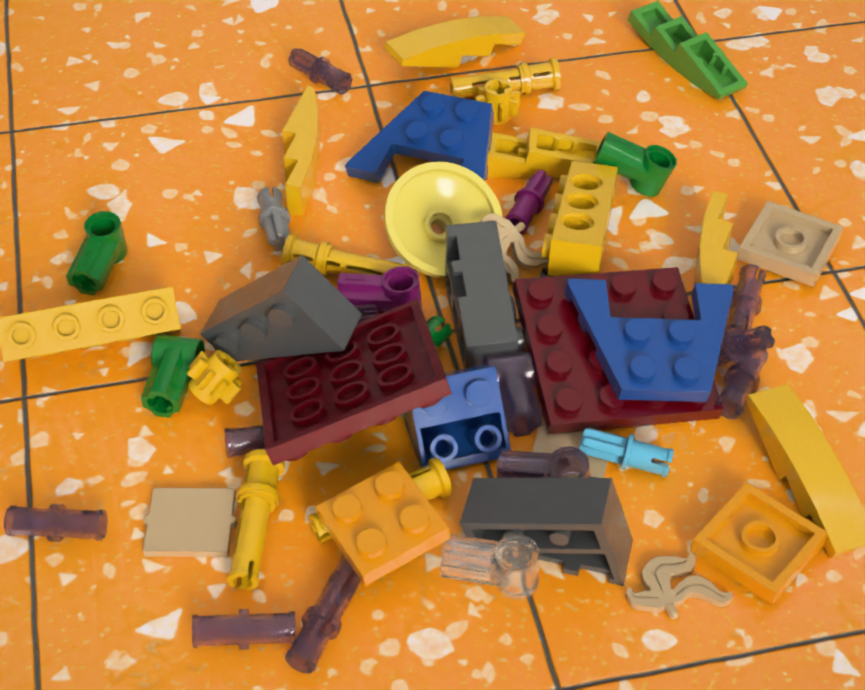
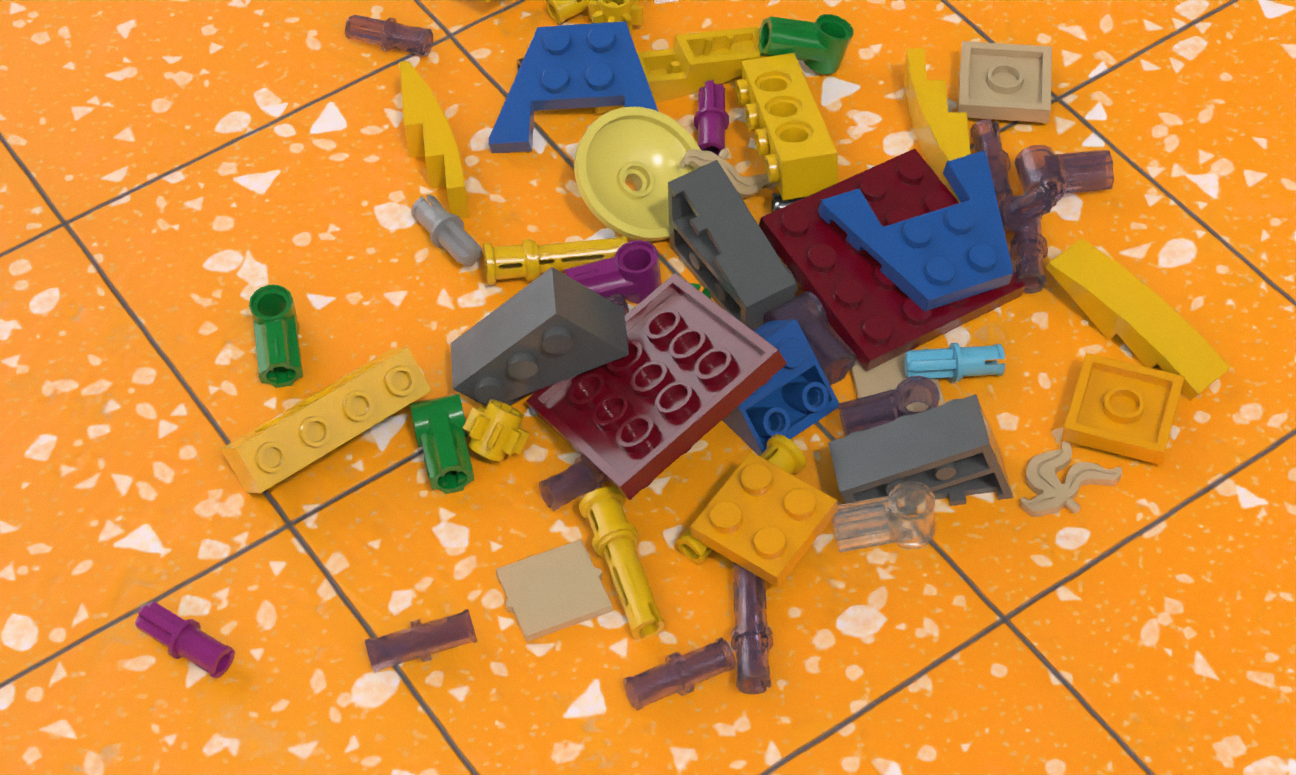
camera: 20 degrees left, 5 degrees up
none -> piece [1014,145,1114,207]

